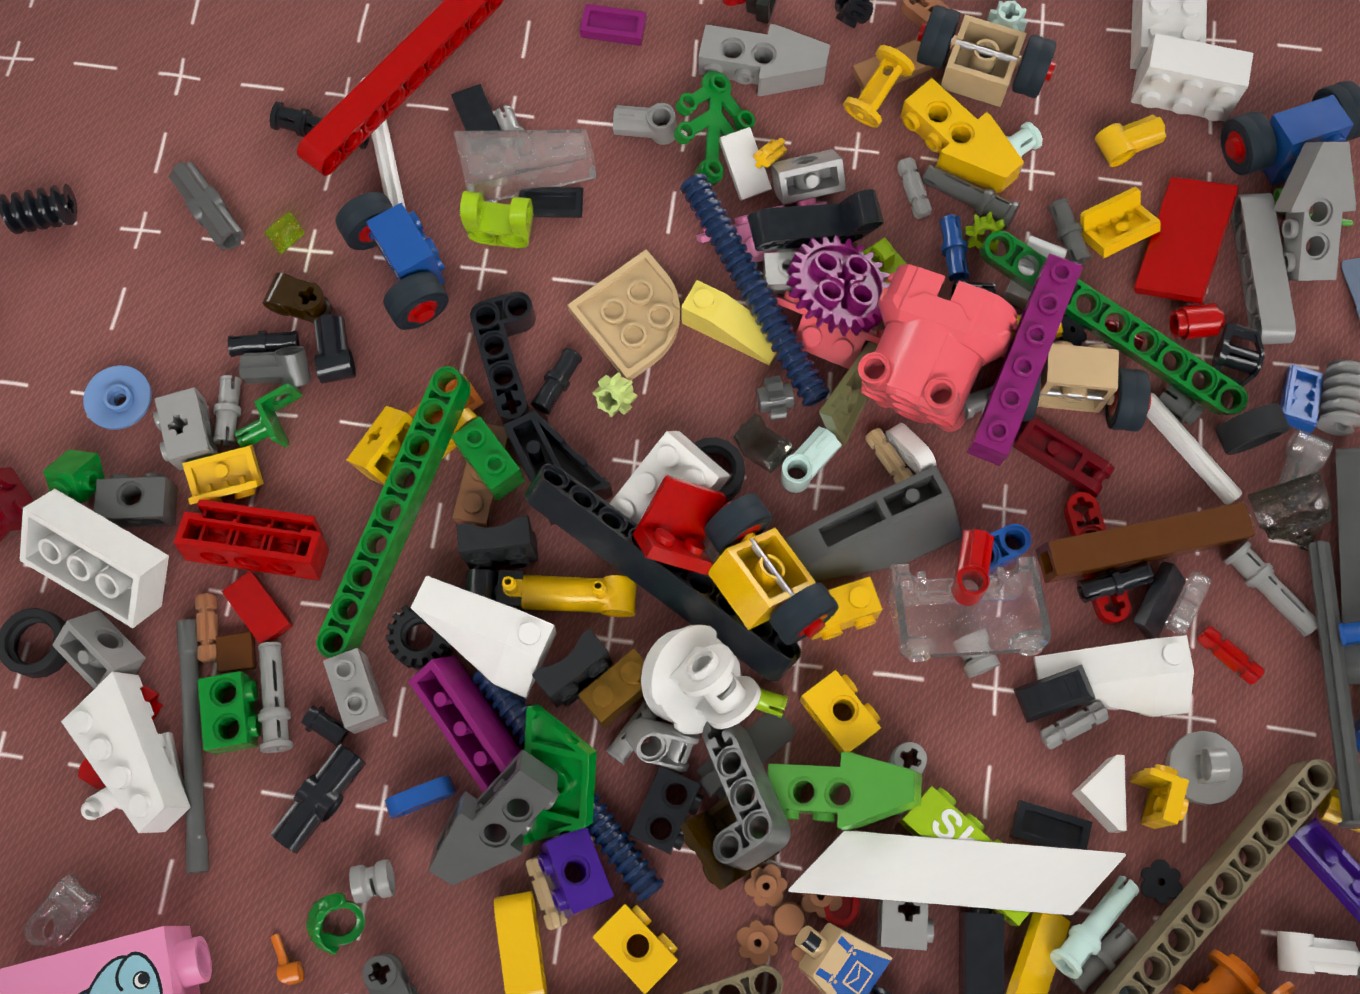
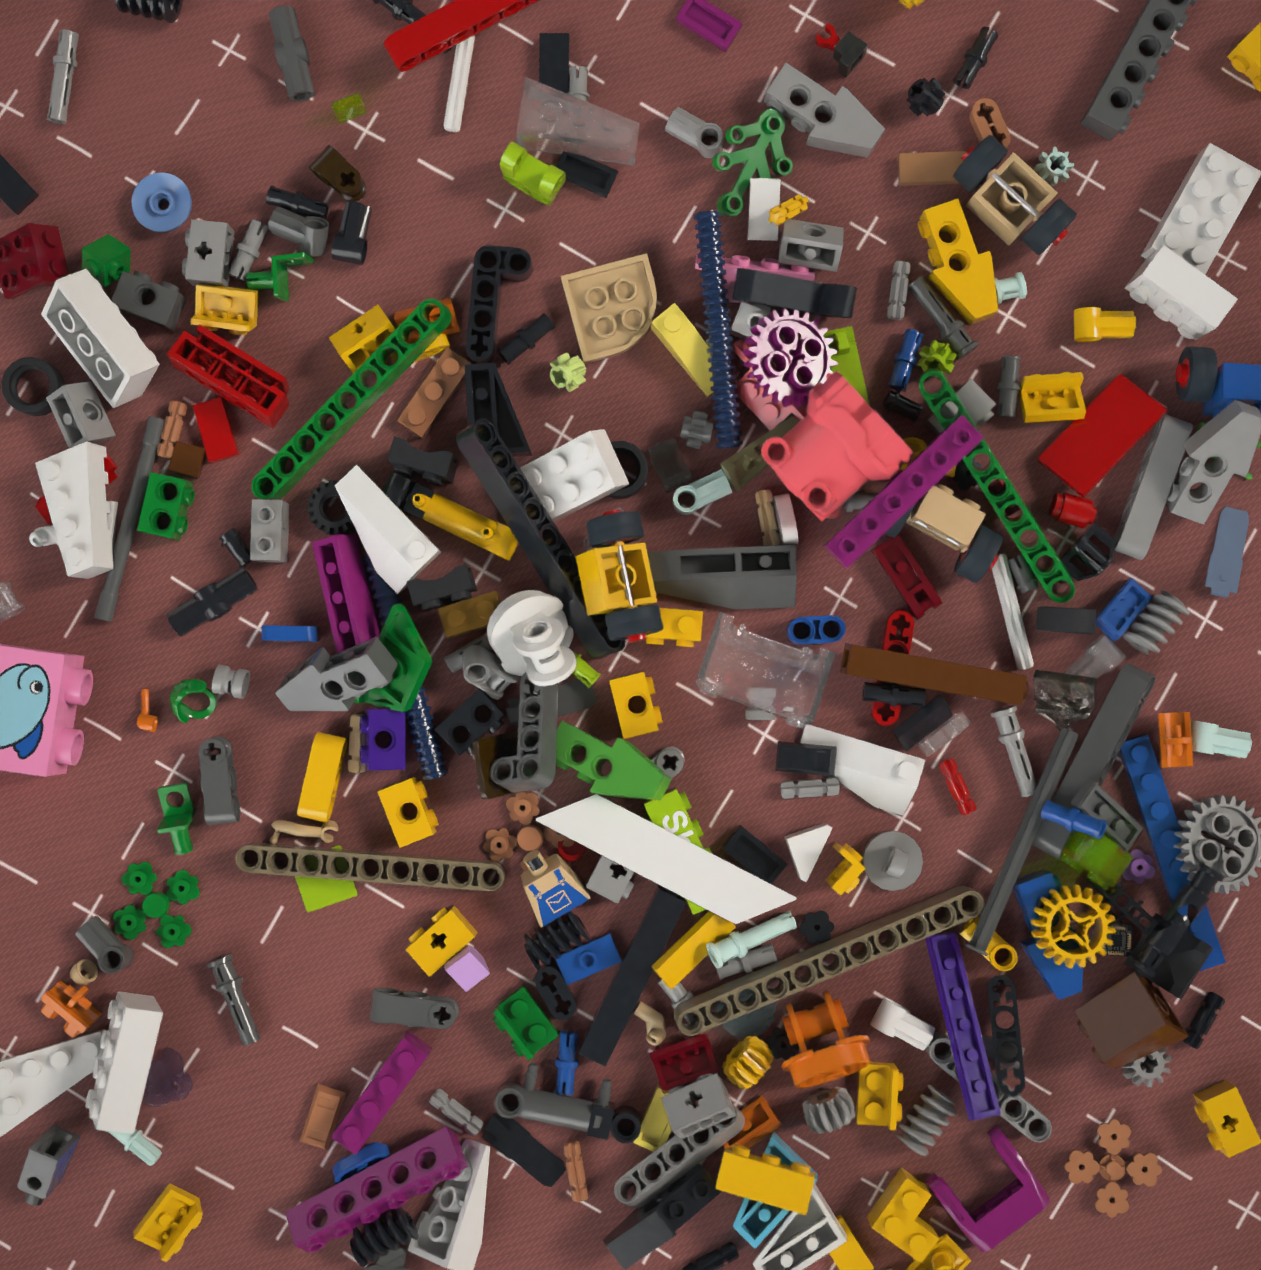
camera: 20 degrees right, 15 degrees up
light grey pin [258,642,293,753] -> none
brick [335,192,449,330] -> none
green brick [451,416,525,501] -> none
red bracket [632,475,727,575] -> none
yellow hose [843,45,915,128] -> none
red piece [951,529,994,606] -> none

